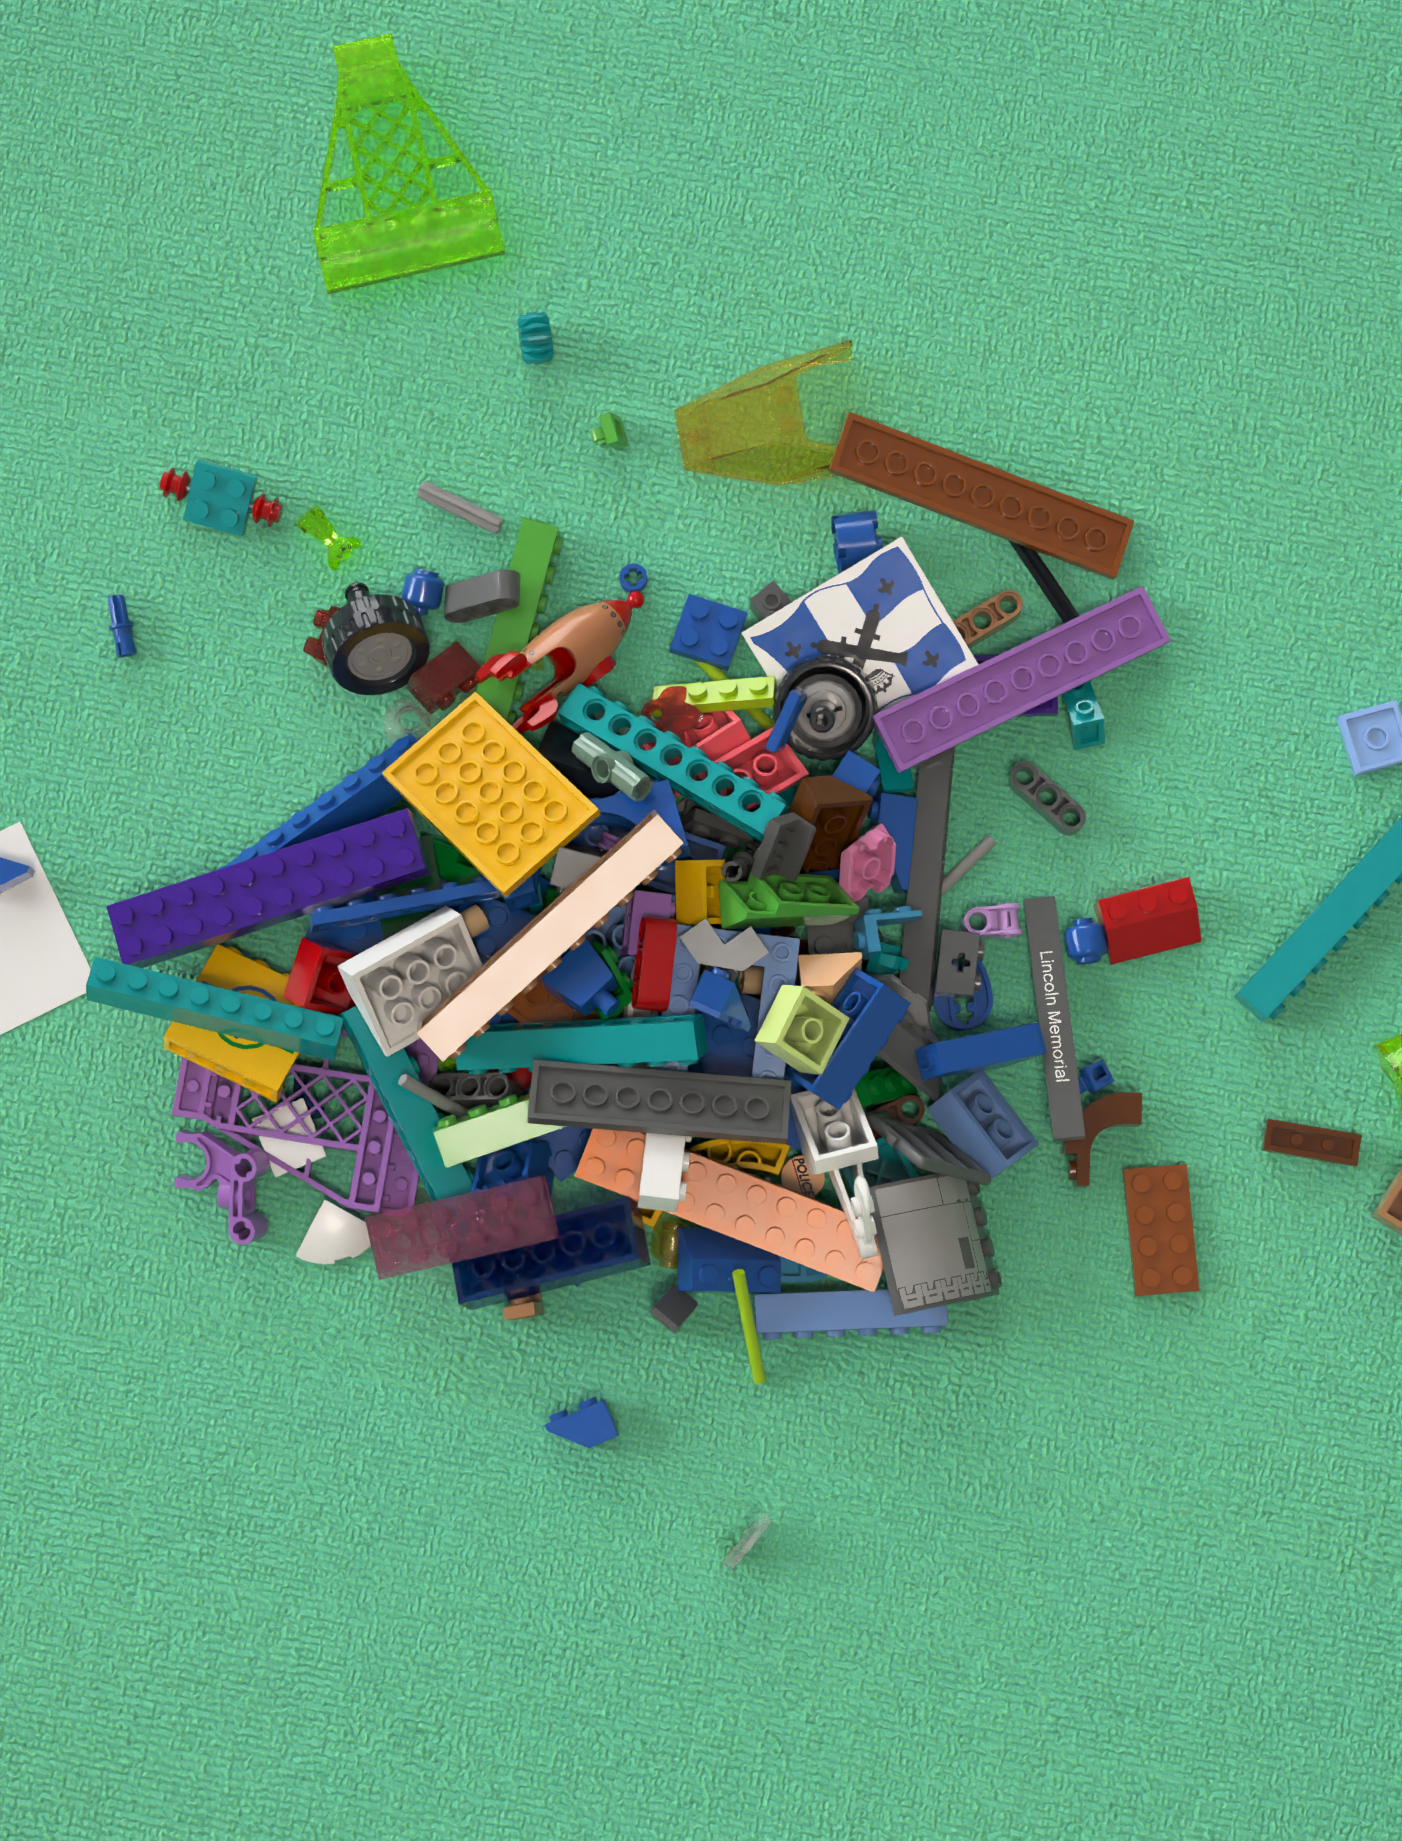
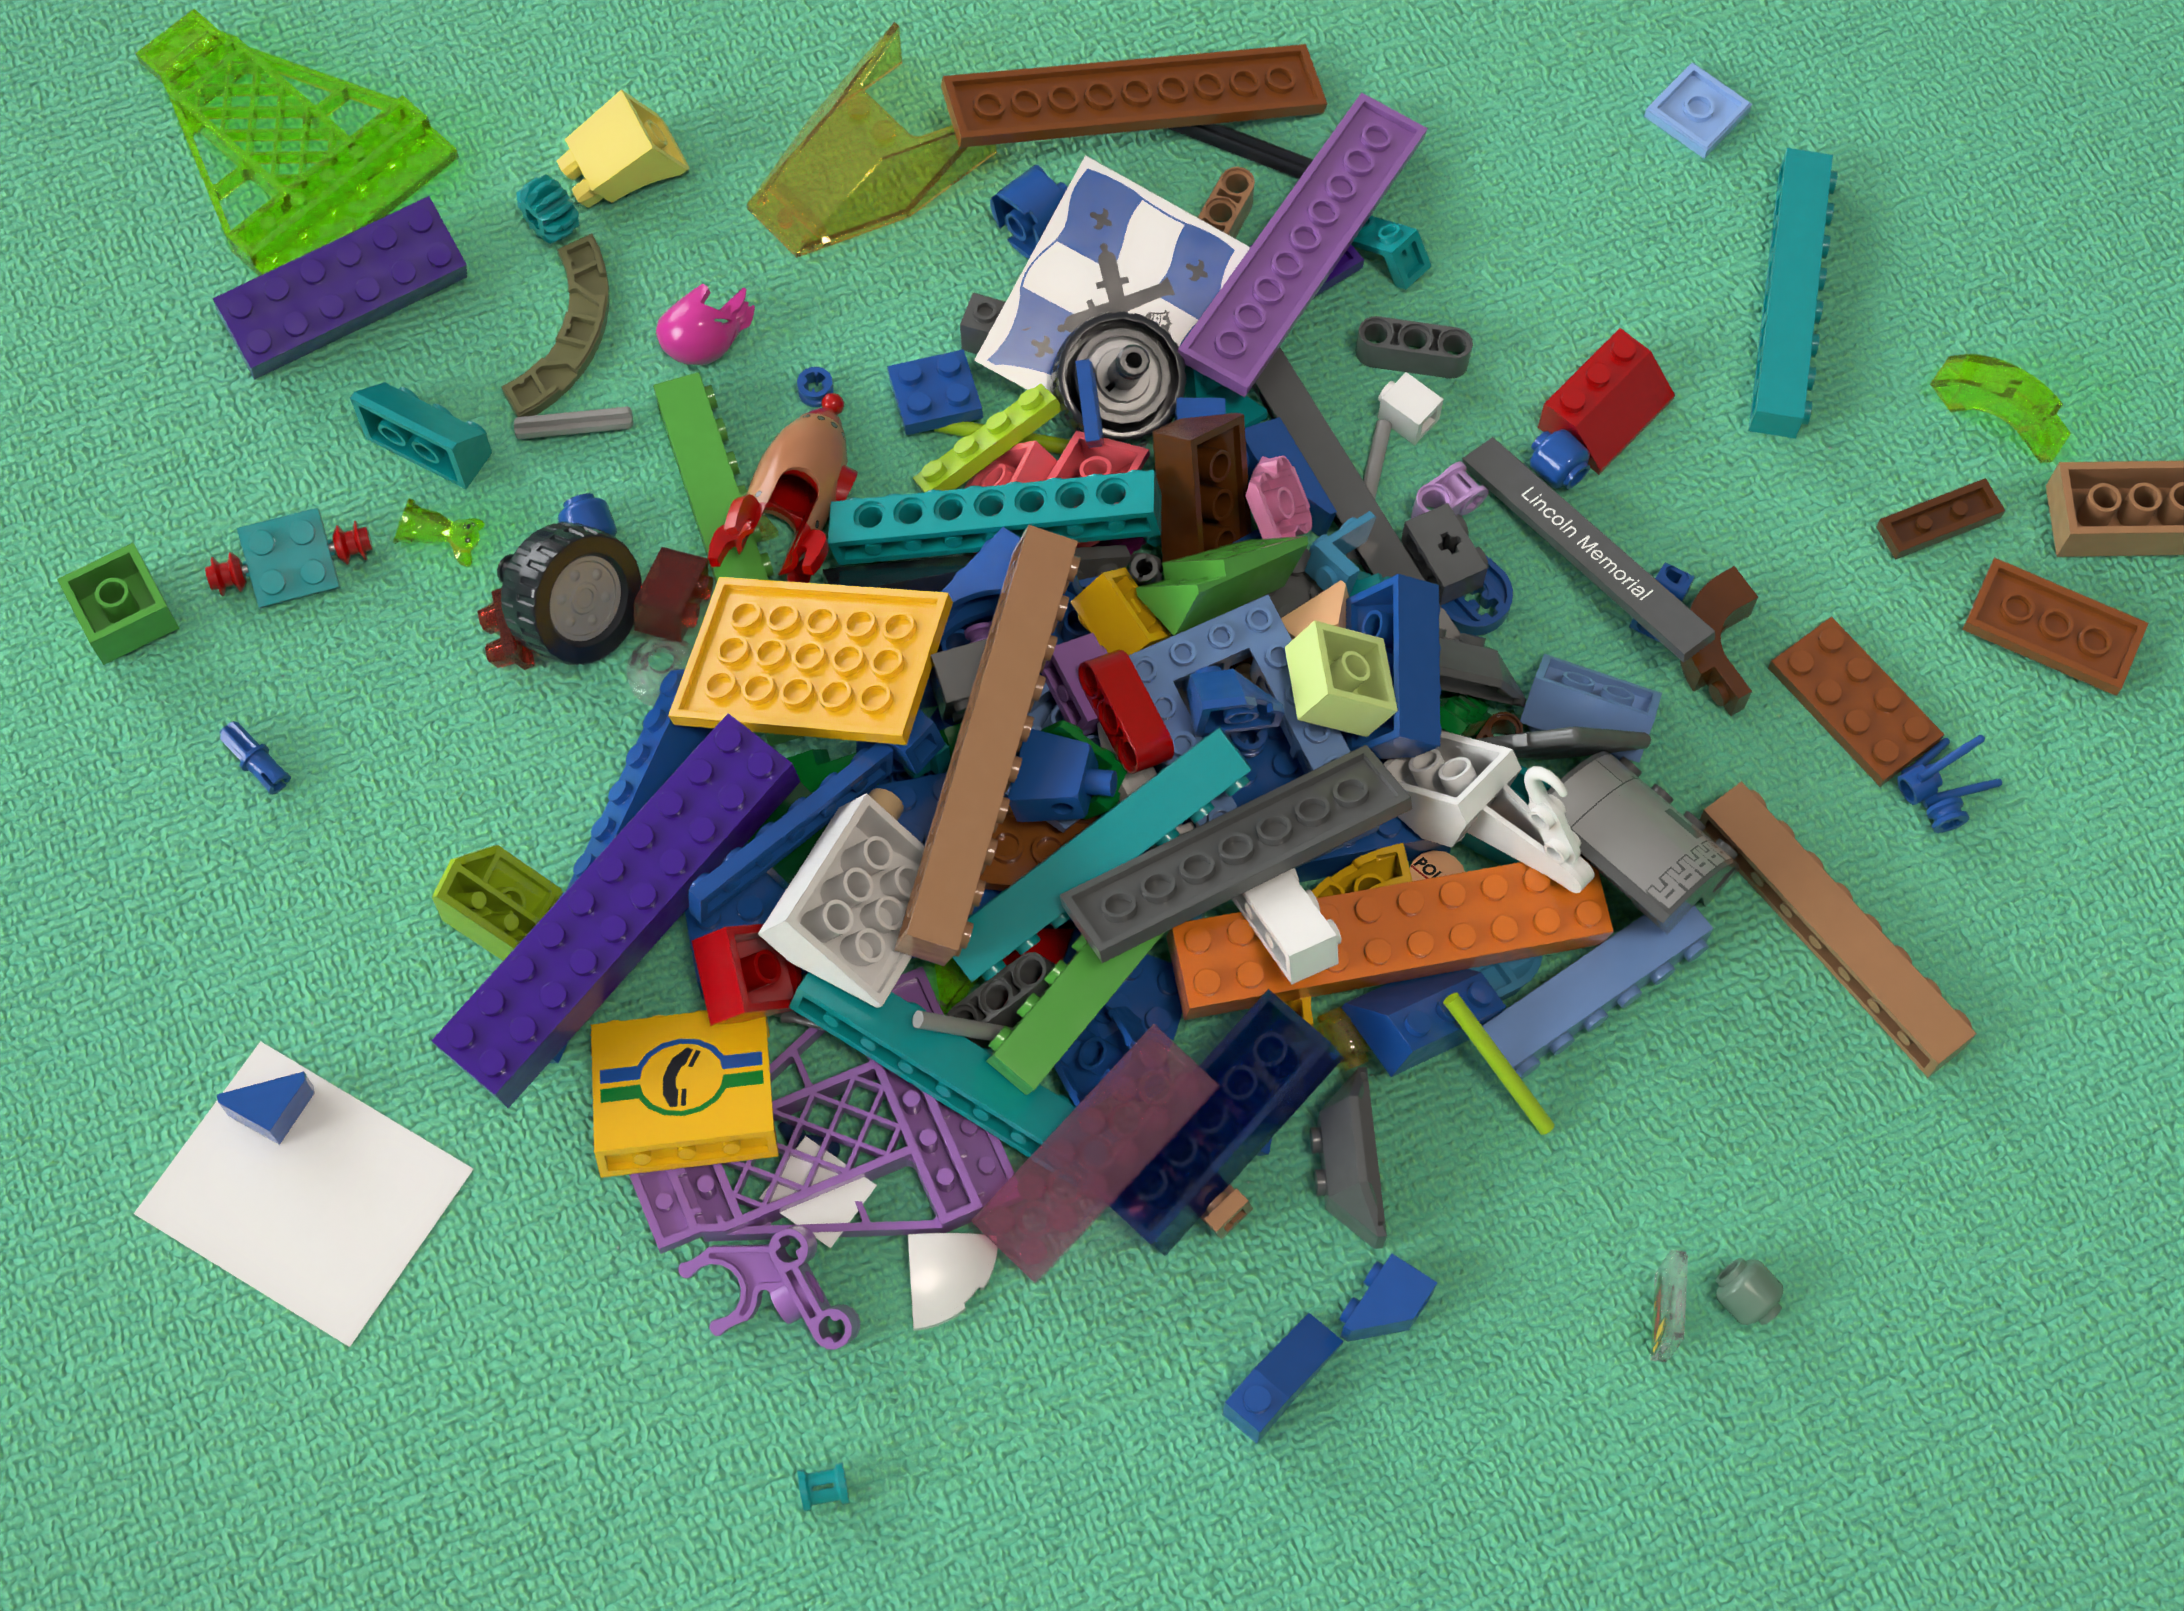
camera: 35 degrees left, 15 degrees down
teal brick [86,957,344,1061] -> none
dark grey beam [444,569,521,623] -> none
sand green piece [571,732,654,802] -> none
bright green tile [590,412,629,450] -> none
clear red plate [641,686,703,745] -> none
dark grey slope [650,1285,698,1334] -> none
light grey tile [680,919,769,971] -> none
dark grey bracket [750,812,816,882] -> none
blue slope [915,1022,1047,1081] -> none
none -> bright green brick [57,542,179,665]
none -> dark purple brick [213,196,467,380]
none -> teal slope [350,382,492,489]
none -> lime wedge [432,845,563,961]
none -> olive tile [501,233,609,417]
none -> light yellow hips [557,90,689,208]
none -> dark pink helmet [656,284,755,365]
none -> teal bush [797,1462,850,1512]
none -> blue slope [1222,1313,1344,1444]
none -> dark grey wedge [1310,1067,1387,1249]
none -> white brick [1378,372,1444,445]
none -> medium nougat brick [1699,781,1976,1078]
none -> sand green head [1716,1257,1783,1325]
none -> blue plant [1897,735,2002,809]
none -> blue bush [1926,797,1970,833]
none -> dark orange plate [1962,557,2149,696]

